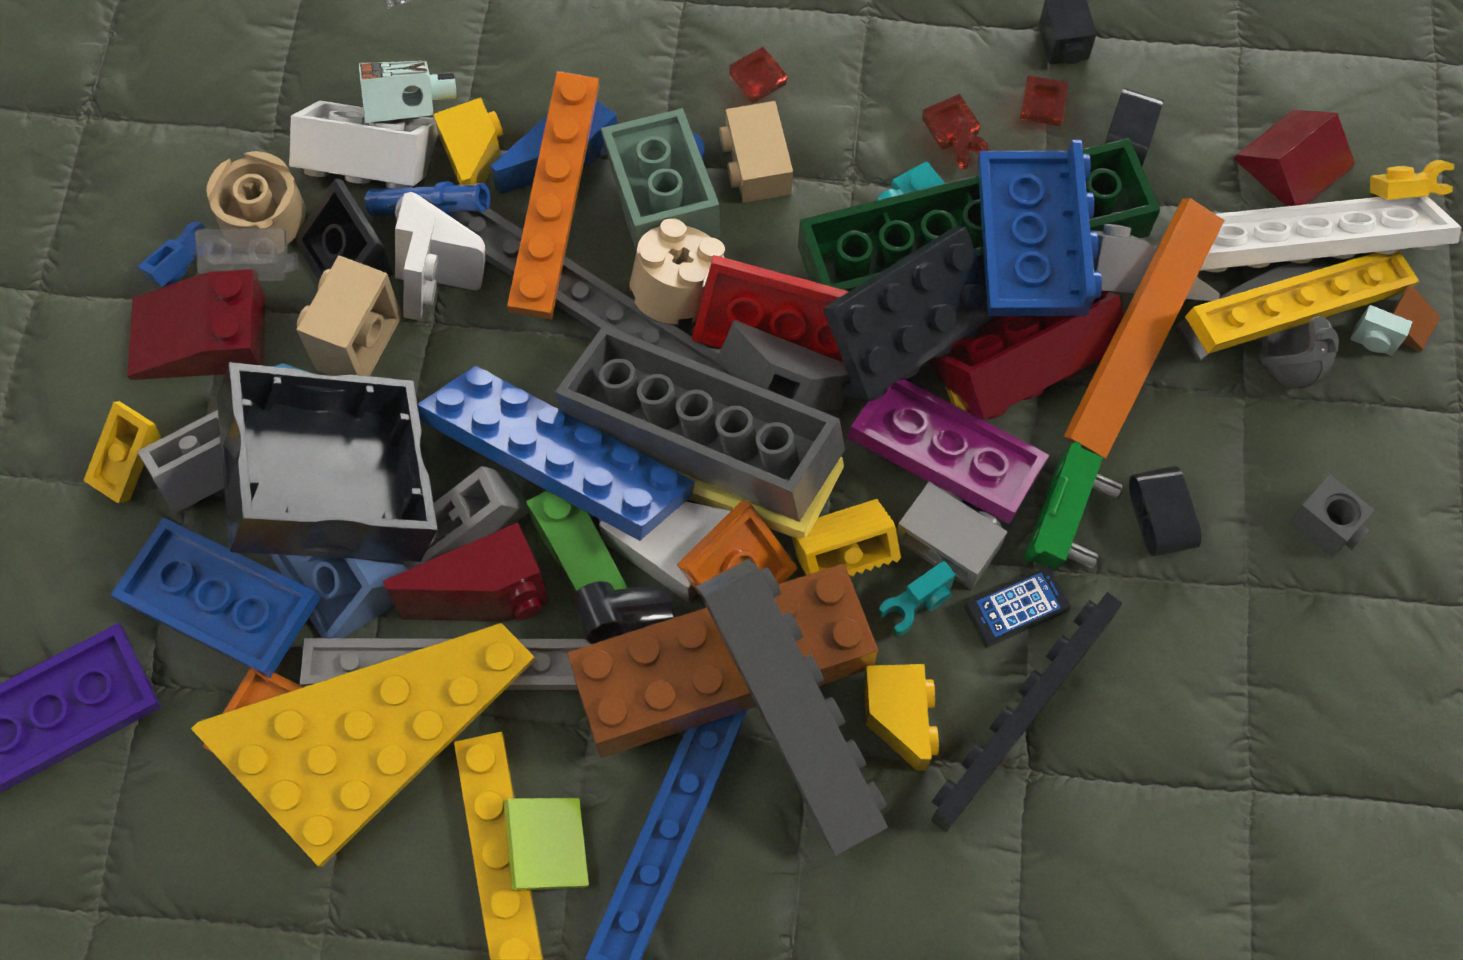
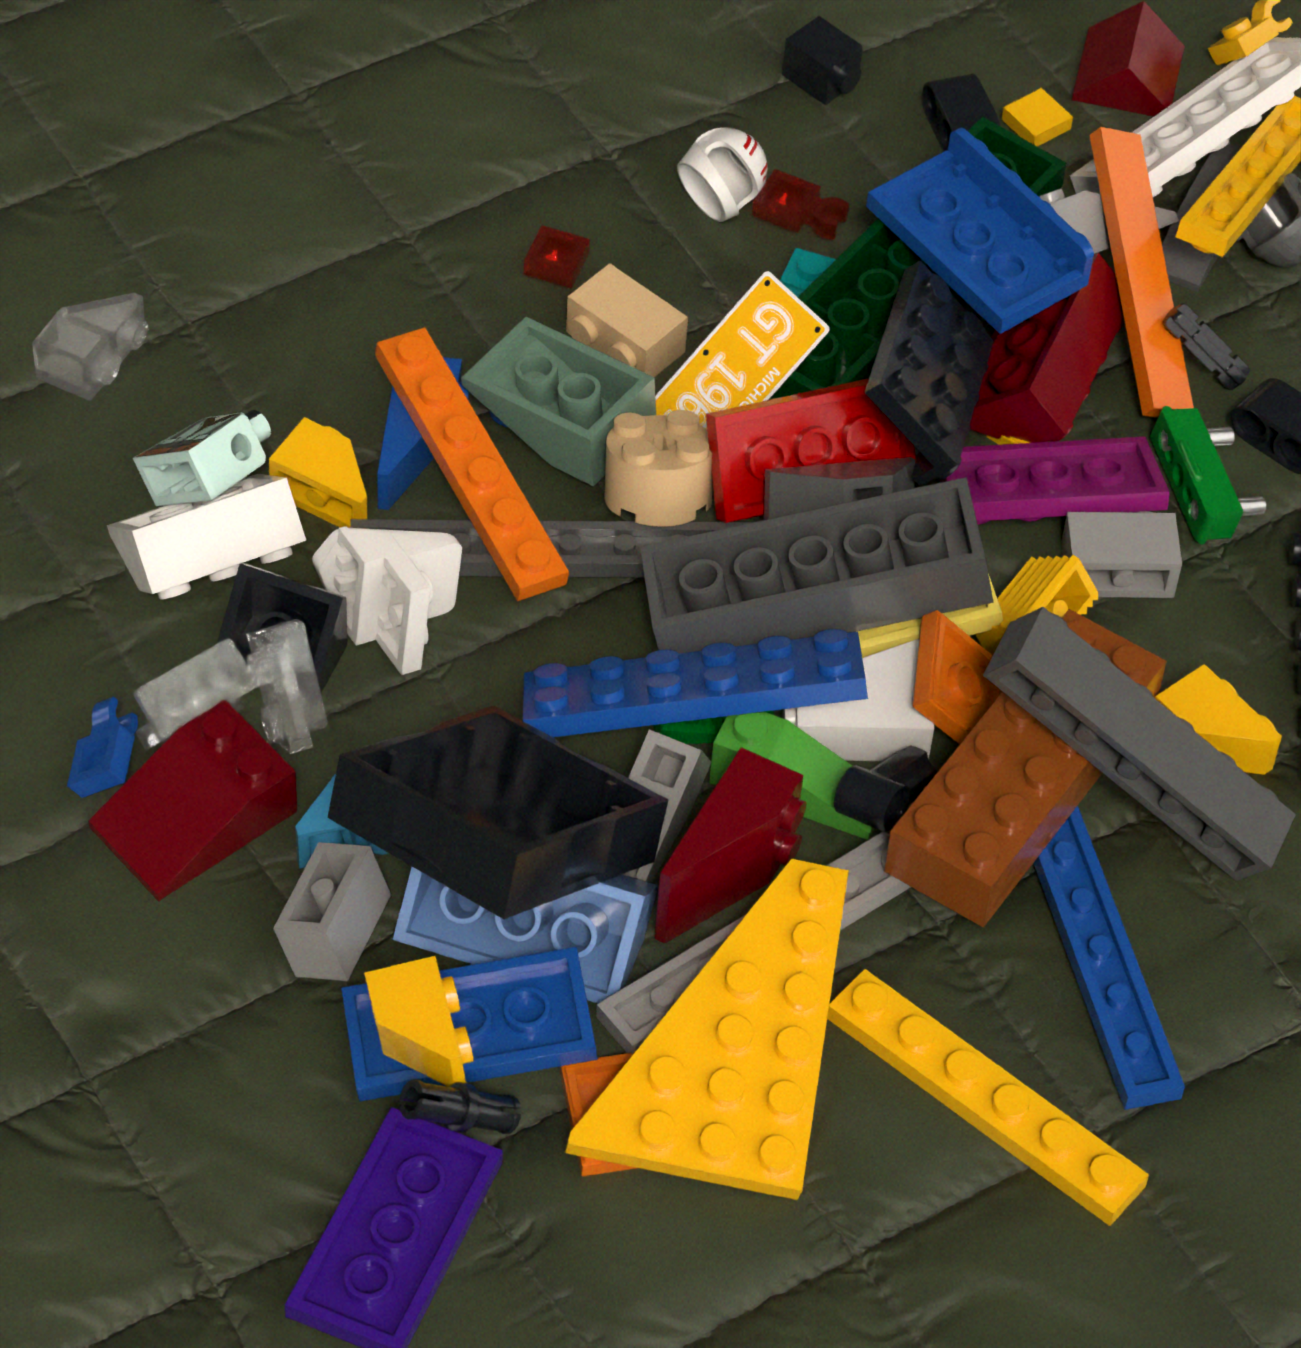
camera: 40 degrees left, 15 degrees down
yellow slope [83,401,161,504] -> none
tan brick [206,151,306,255] -> none
tan brick [296,255,402,376] -> none
blue pin [365,181,490,217] -> none
lime piece [504,798,589,891] -> none
teal plate [878,560,956,637] -> none
tile [964,566,1071,648] -> none
clear red plate [1020,76,1069,126] -> none
none -> clear bracket [247,619,328,754]
none -> yellow slope [364,956,474,1087]
none -> black pin [400,1080,521,1134]
none -> yellow sticker [655,271,830,429]
none -> white helmet [677,127,768,222]
none -> yellow tile [1002,88,1073,147]
none -> black axle [1163,303,1250,390]

